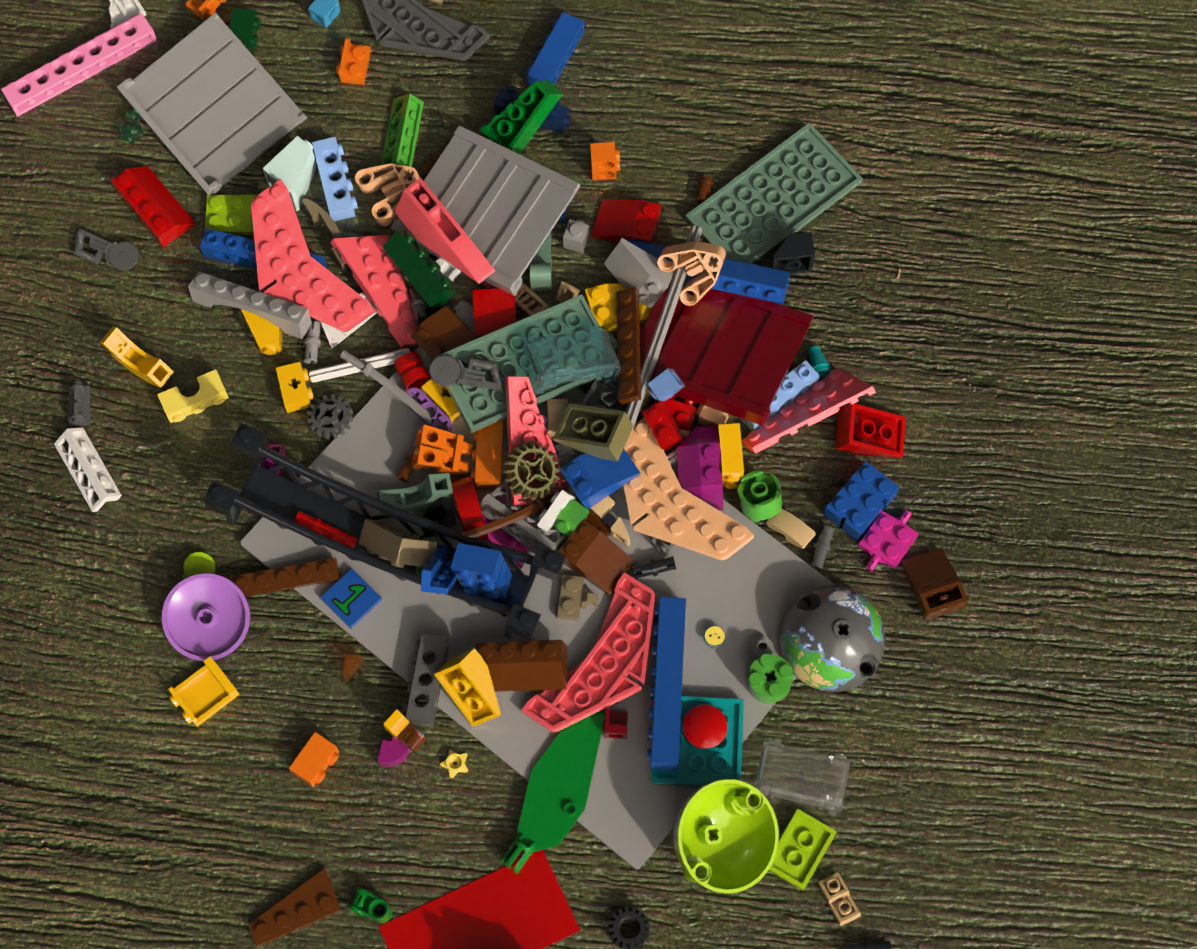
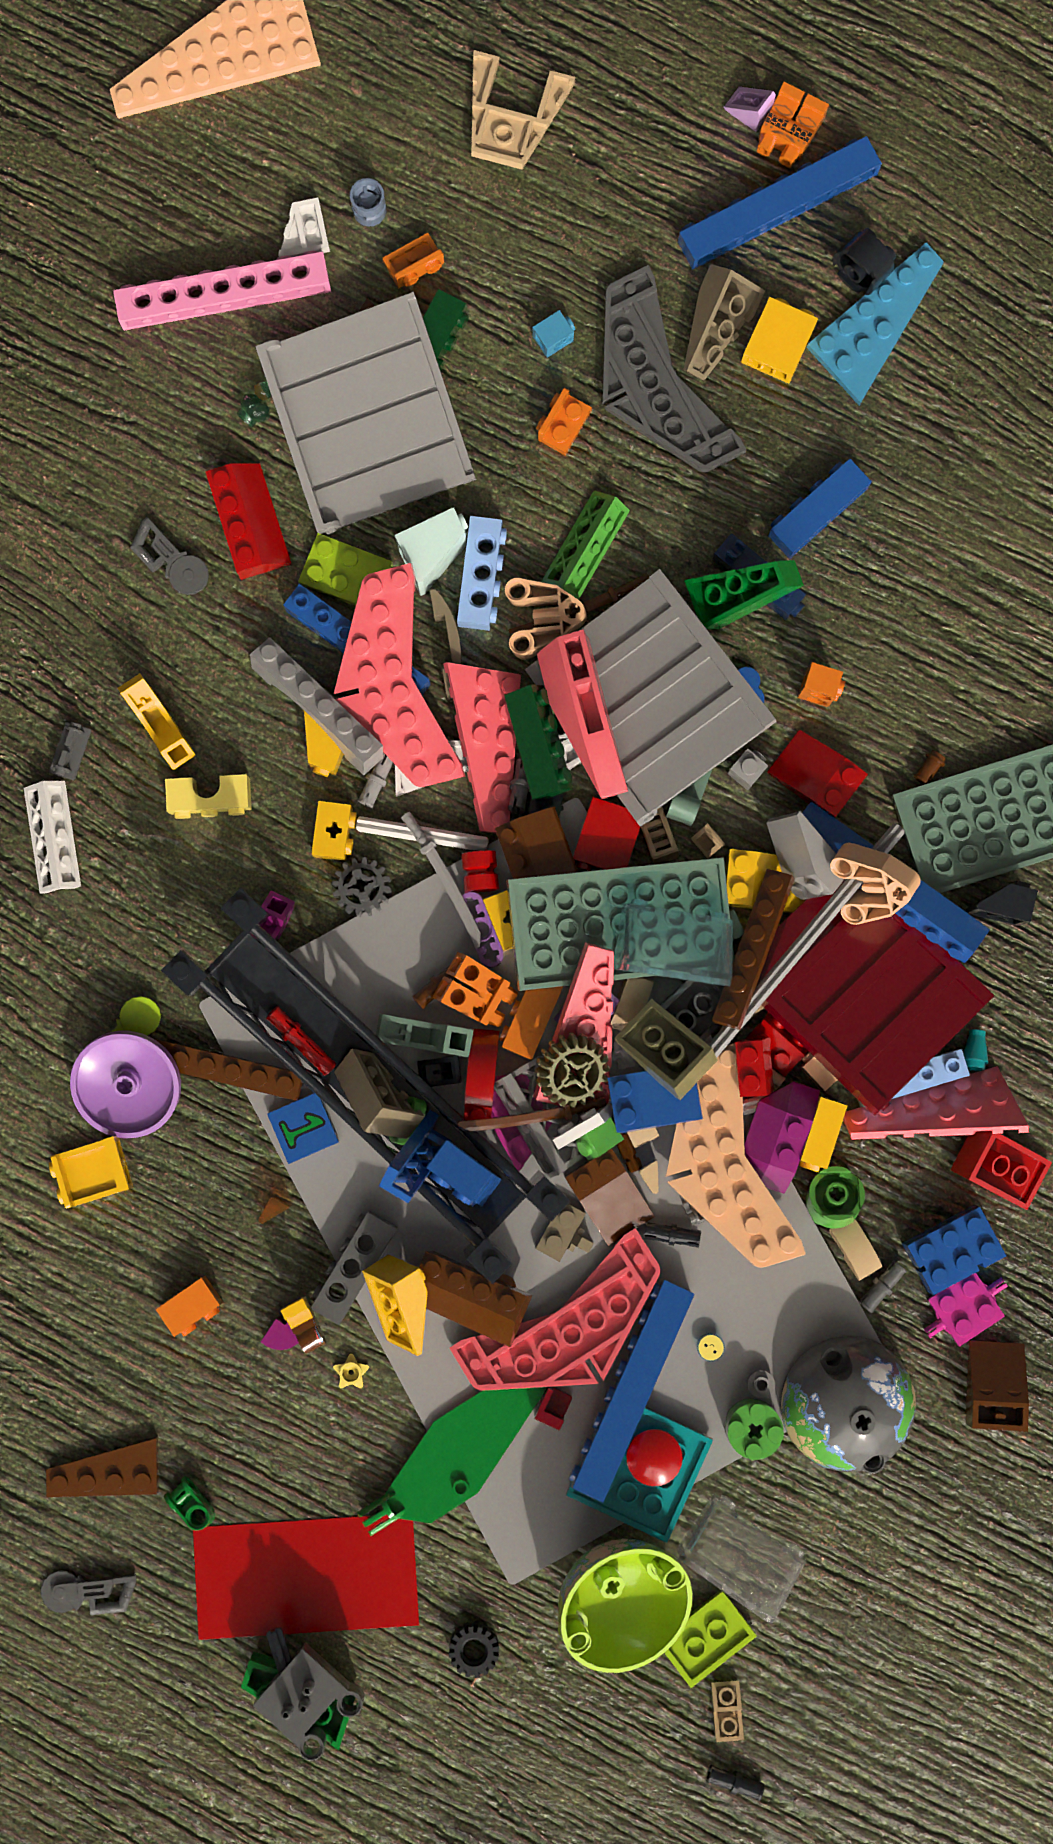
camera: 20 degrees right, 15 degrees up
dark grey piece [429,356,503,391] -> none
medium blue brick [648,368,685,401] -> none

